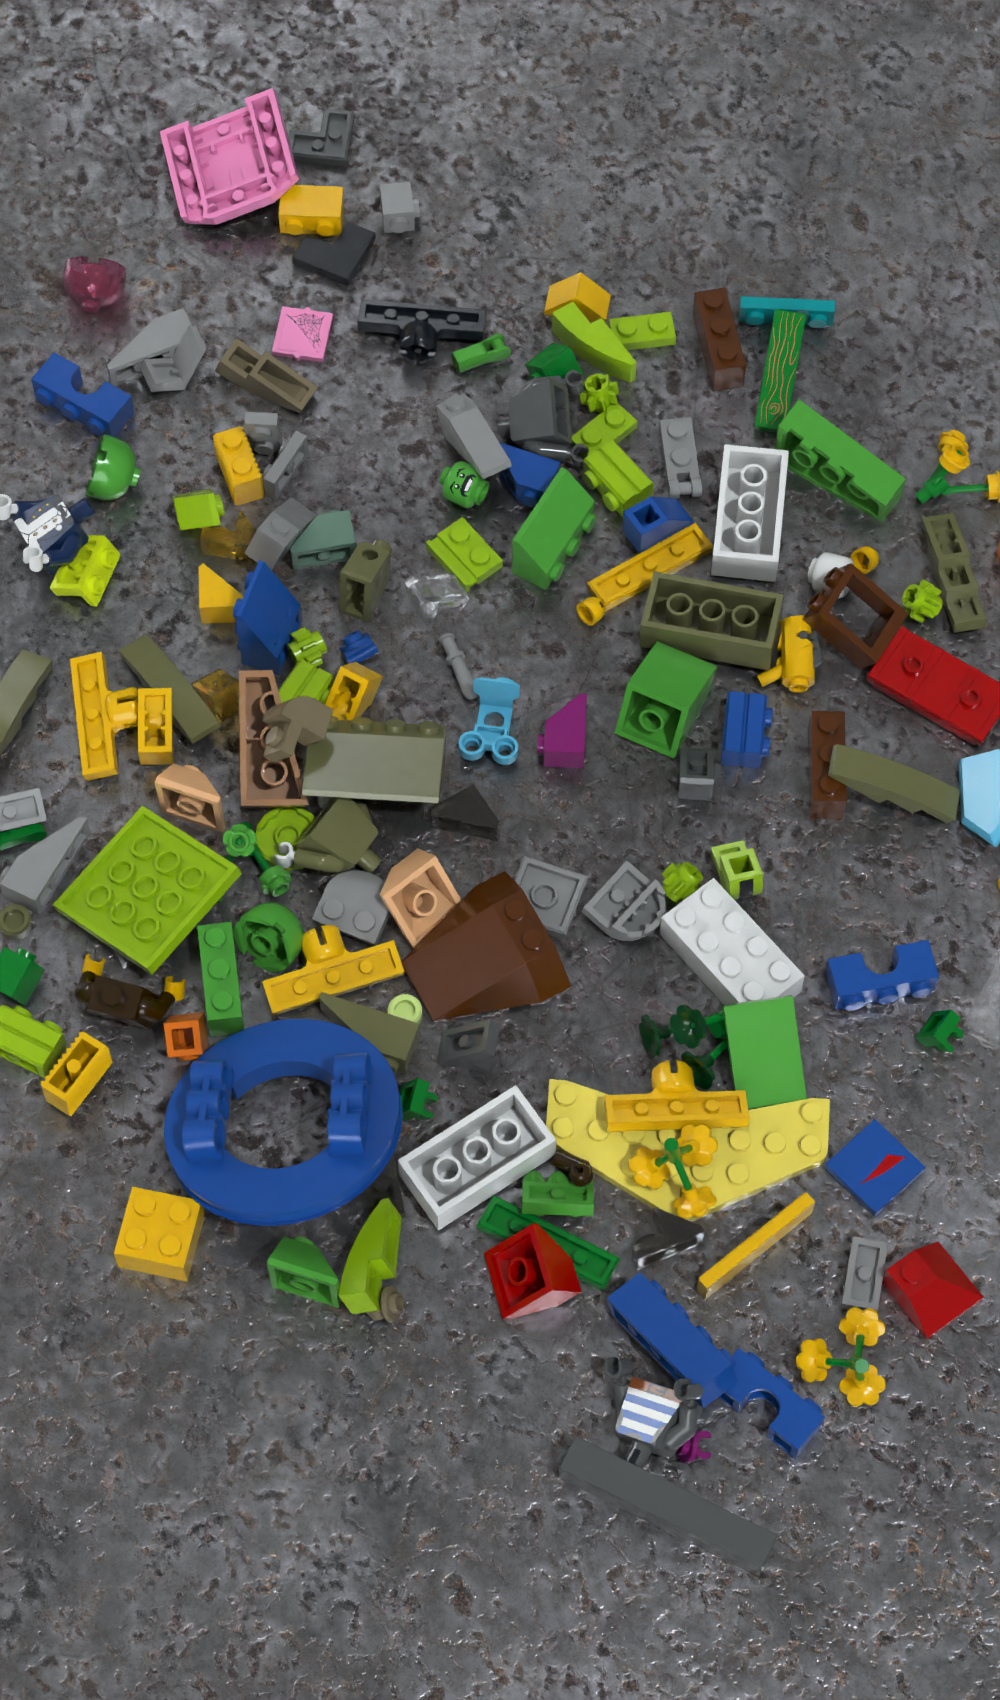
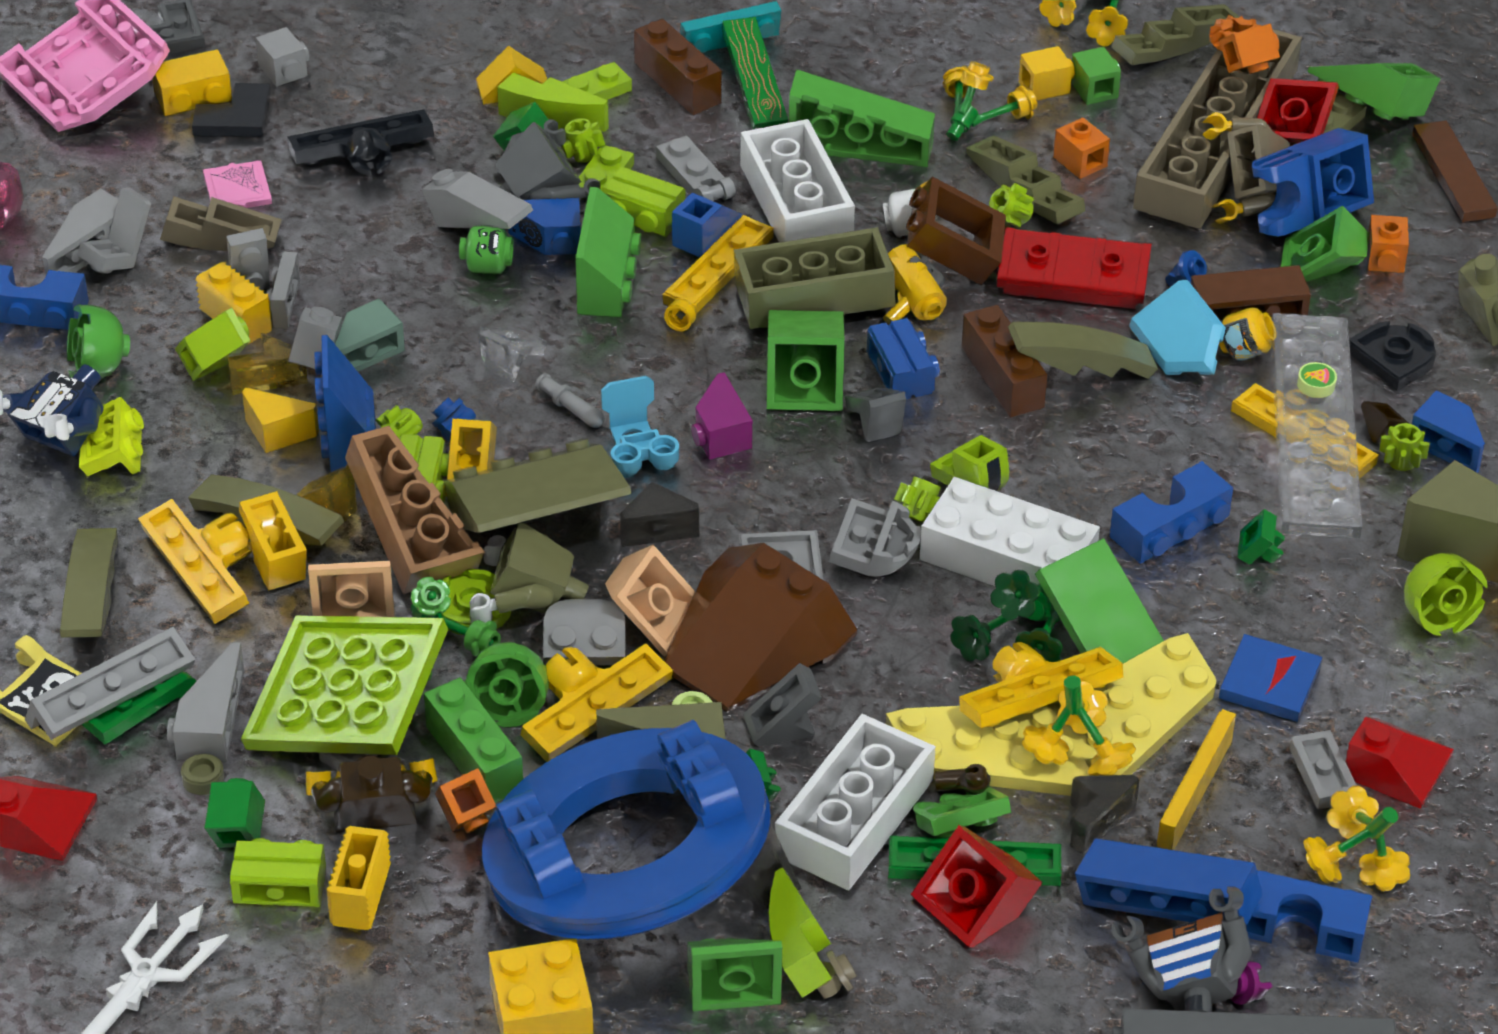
camera: 25 degrees left, 20 degrees down
dark tan brick [262,696,333,763] -> none
olive torso [339,540,392,622] -> none
lime plate [426,517,503,592] -> none
bright green bar [451,333,511,374] -> none

